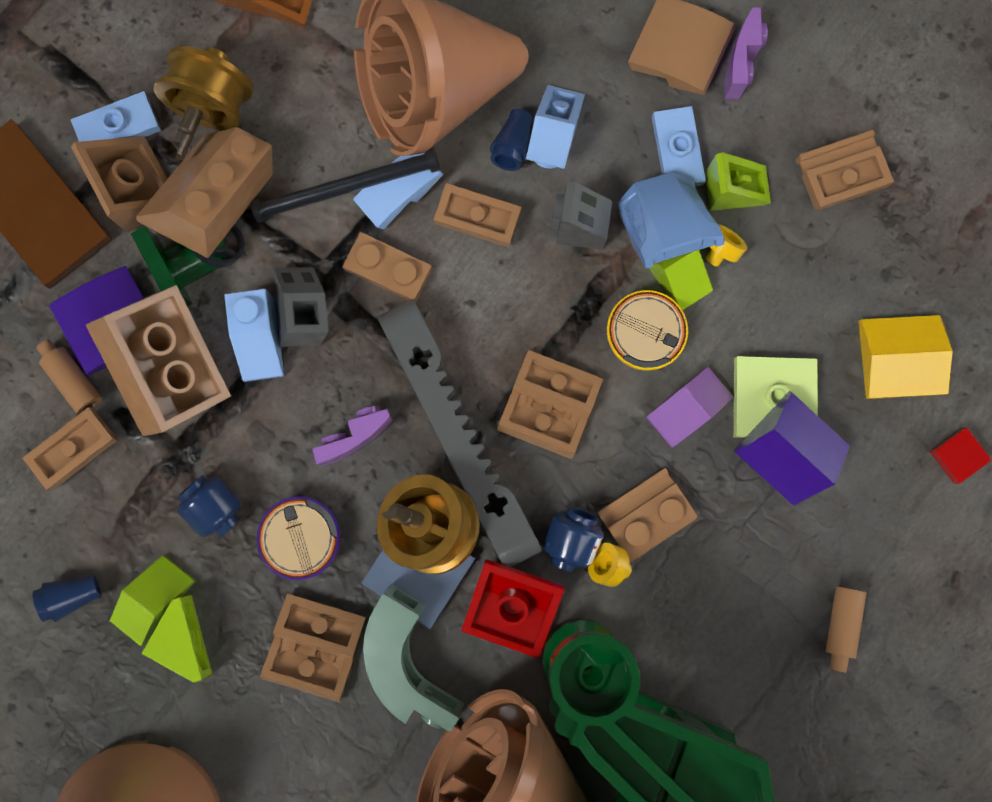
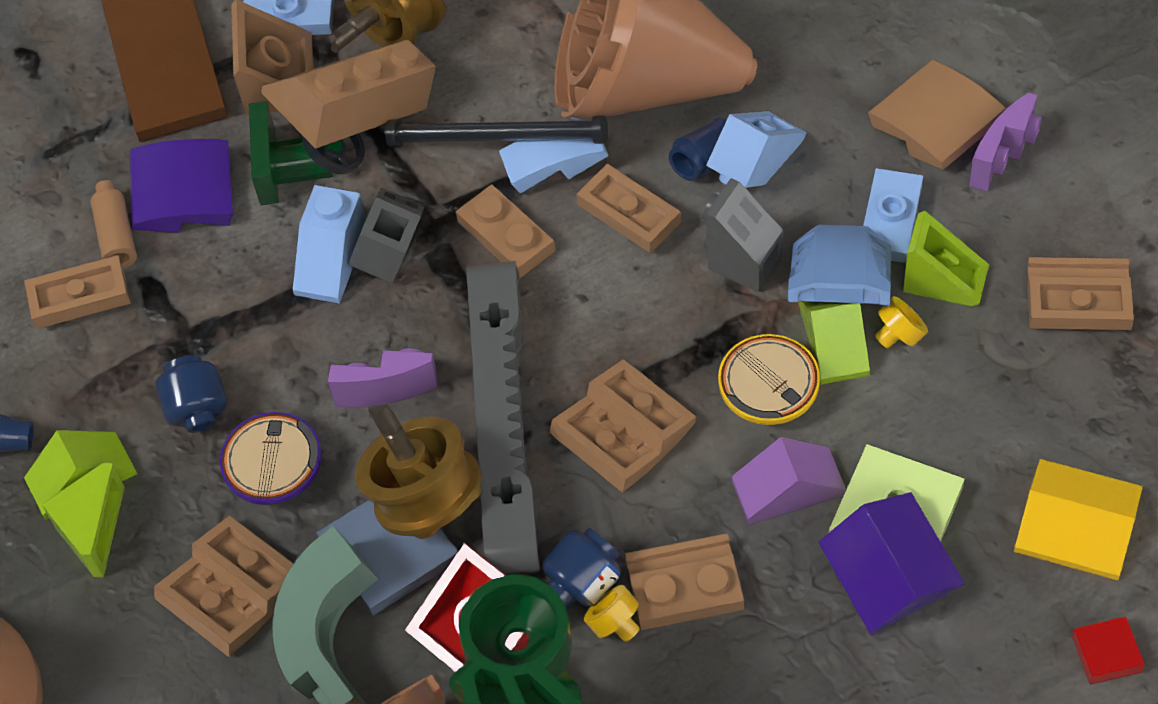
camera: 30 degrees right, 25 degrees down
medium nougat slope [86,285,231,436] -> none

